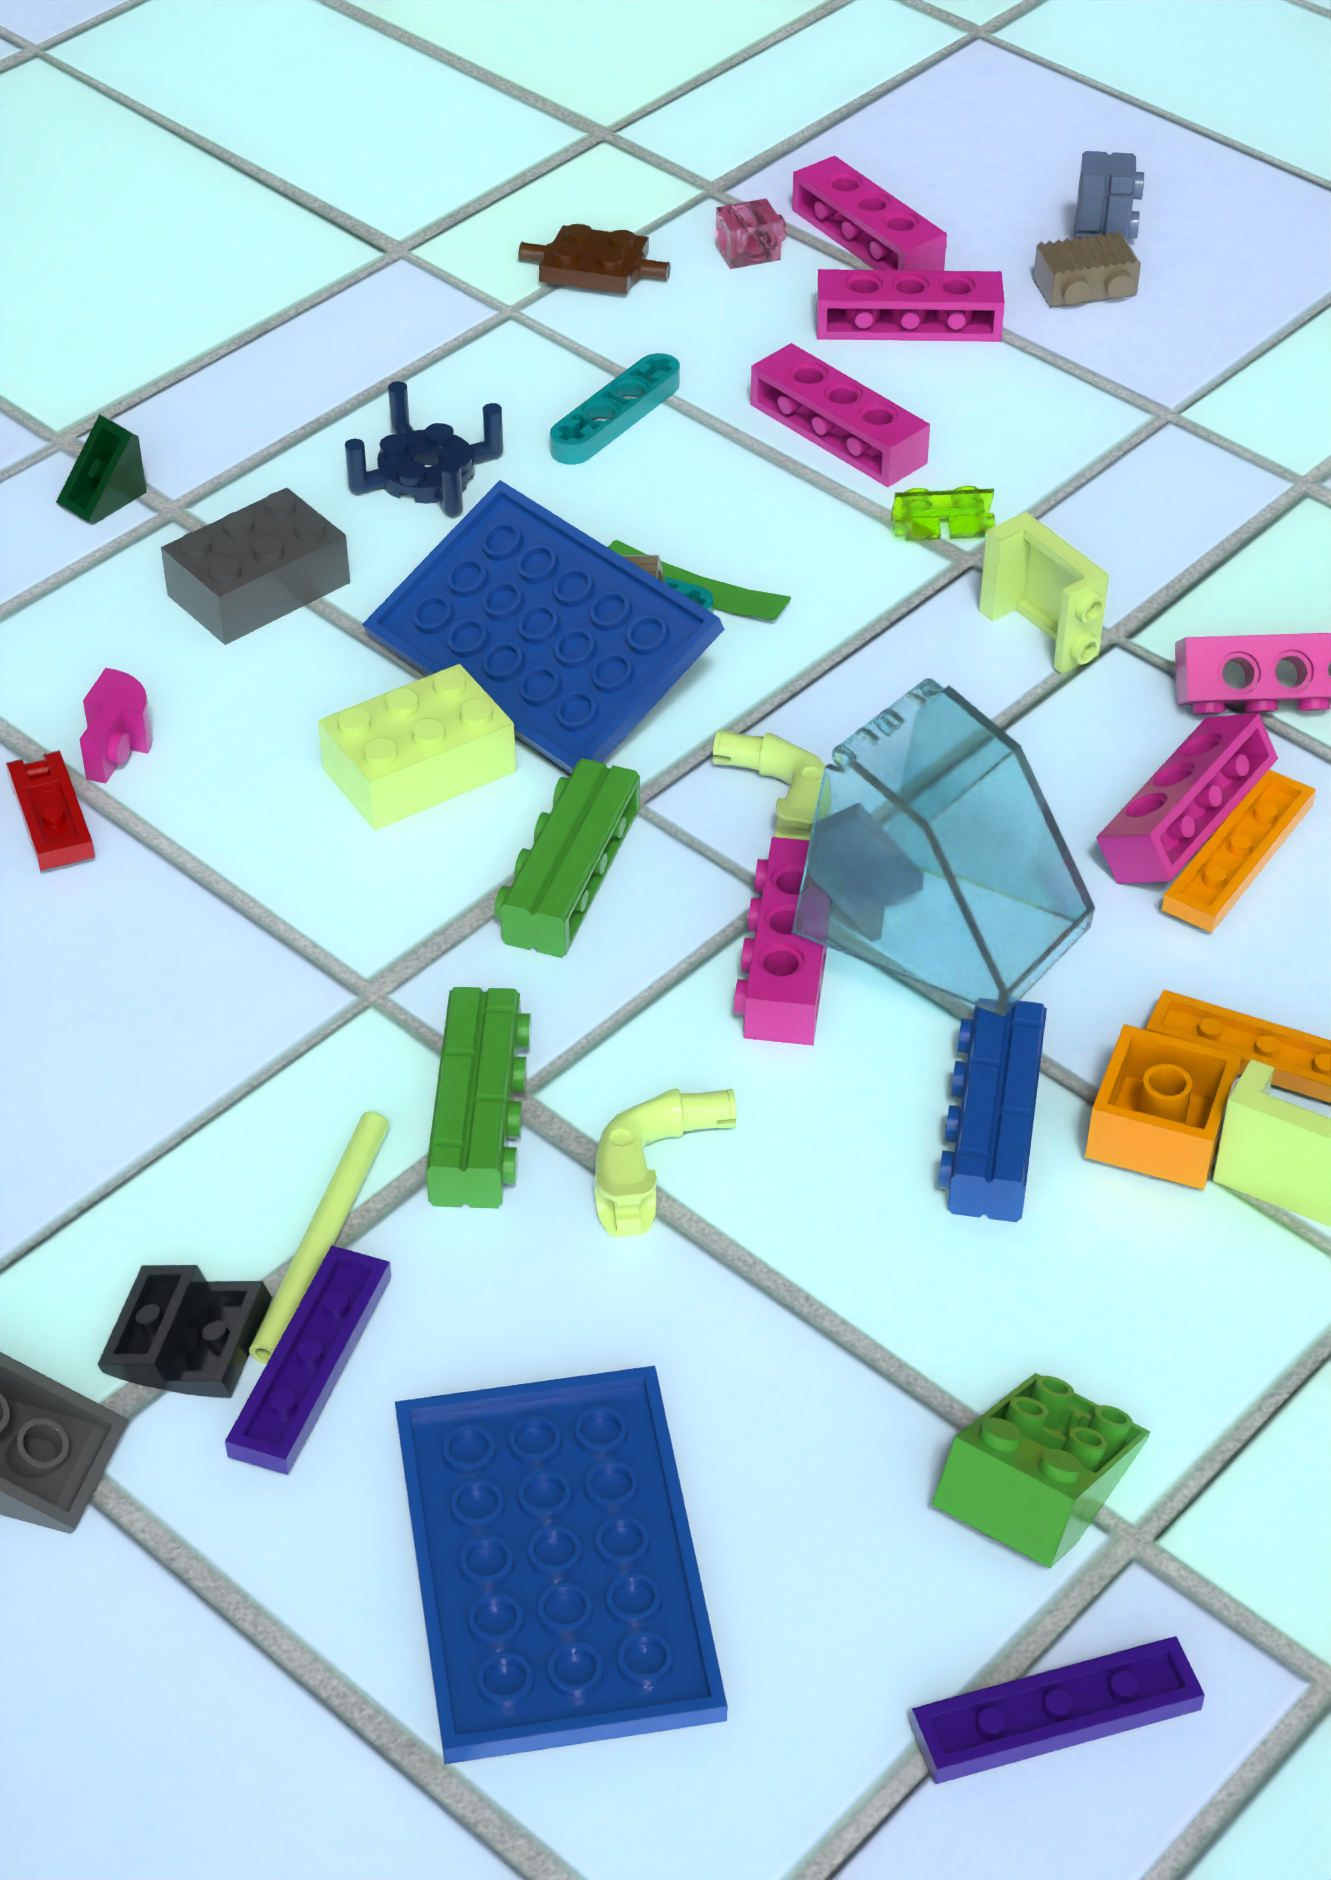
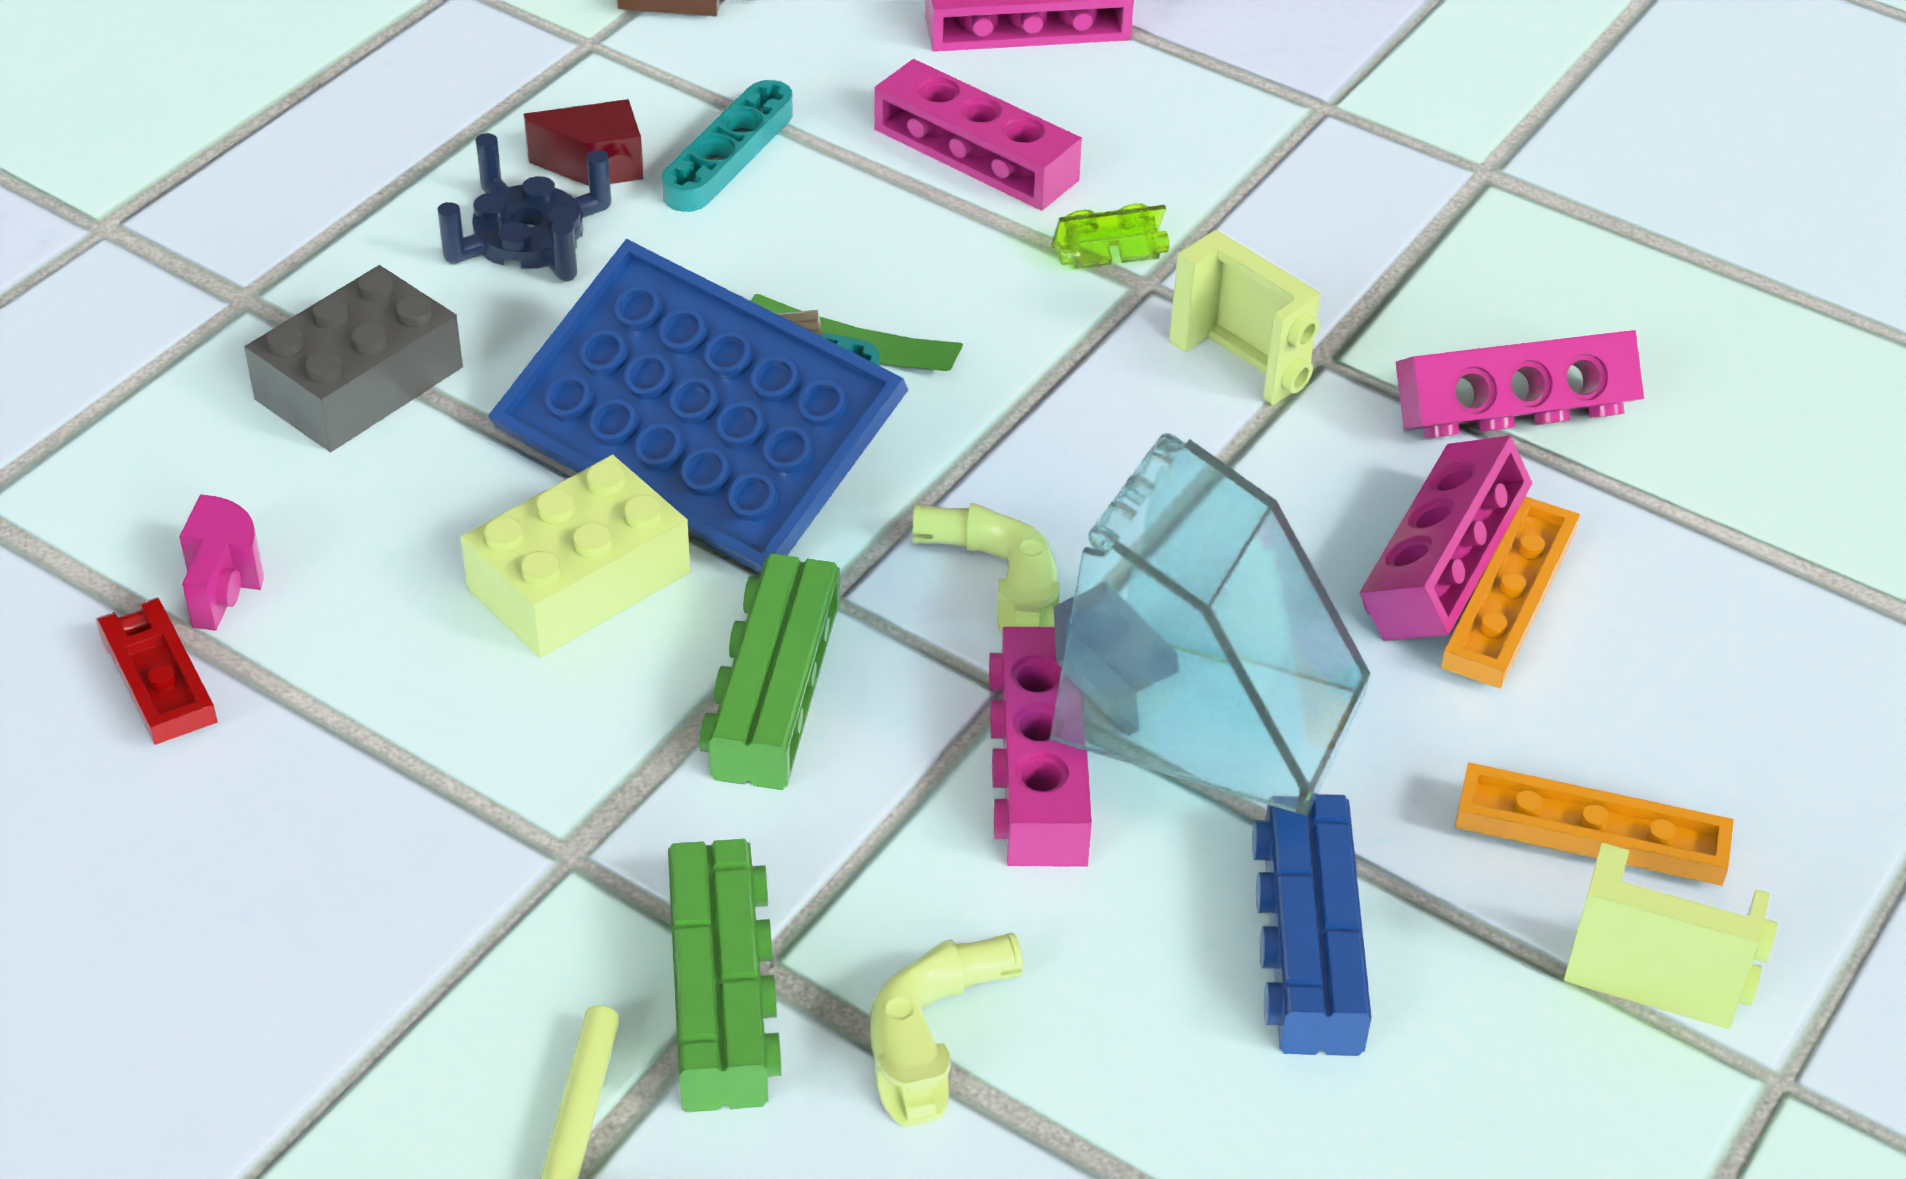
camera: 10 degrees left, 0 degrees up
dark green slope [56,414,147,525] -> none
light orange brick [1085,1024,1242,1190] -> none
none -> dark red slope [523,99,644,186]

